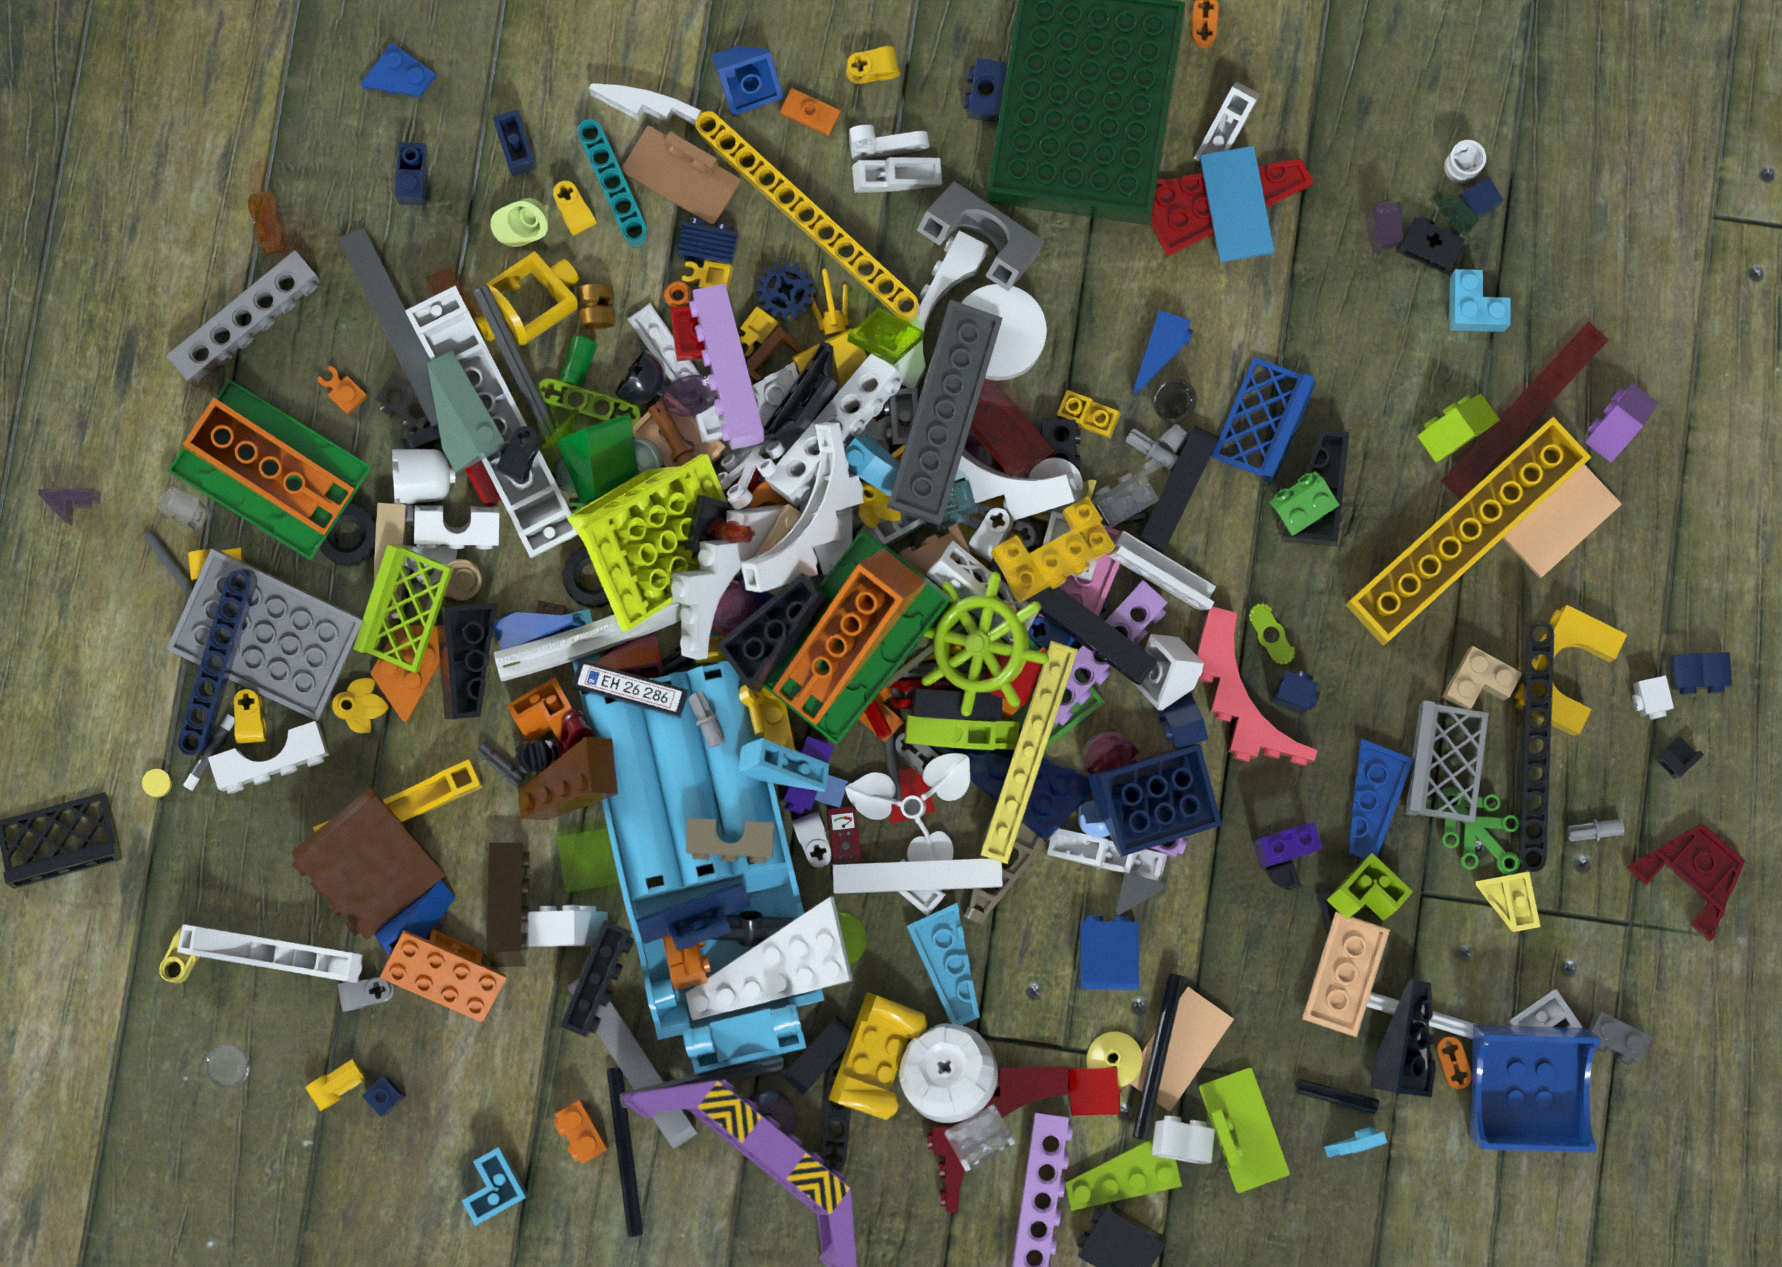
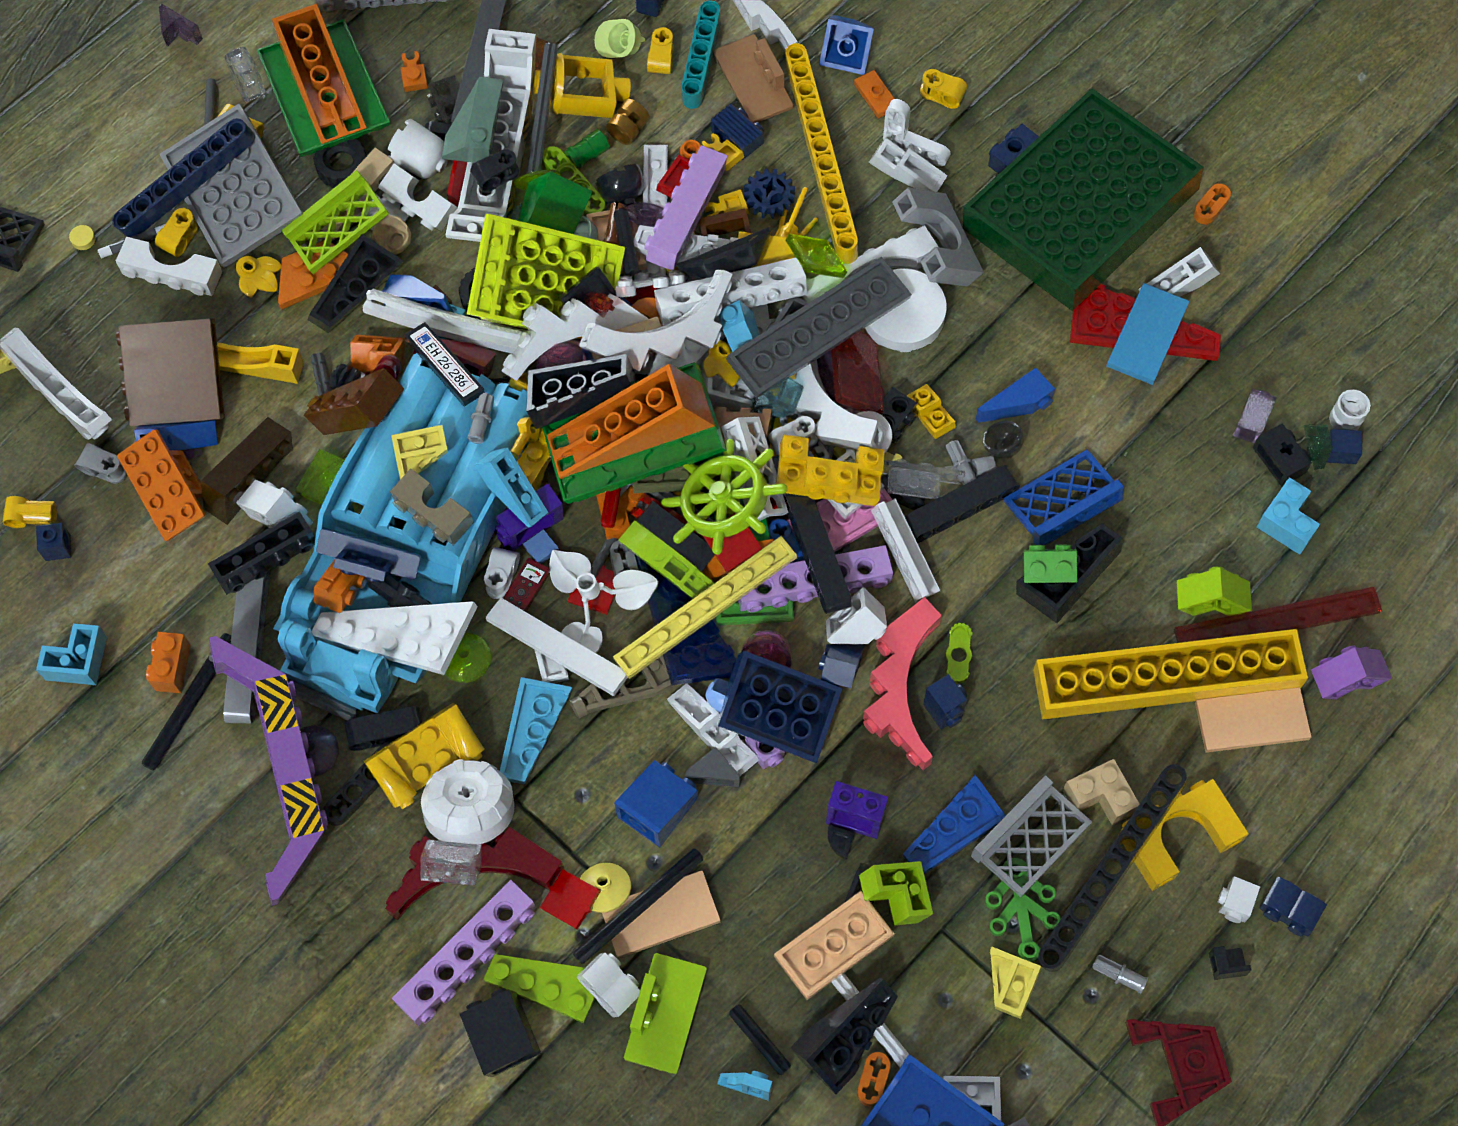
camera: 40 degrees right, 15 degrees down
none -> light yellow wing [391,425,448,480]
none -> black axle [613,208,639,276]

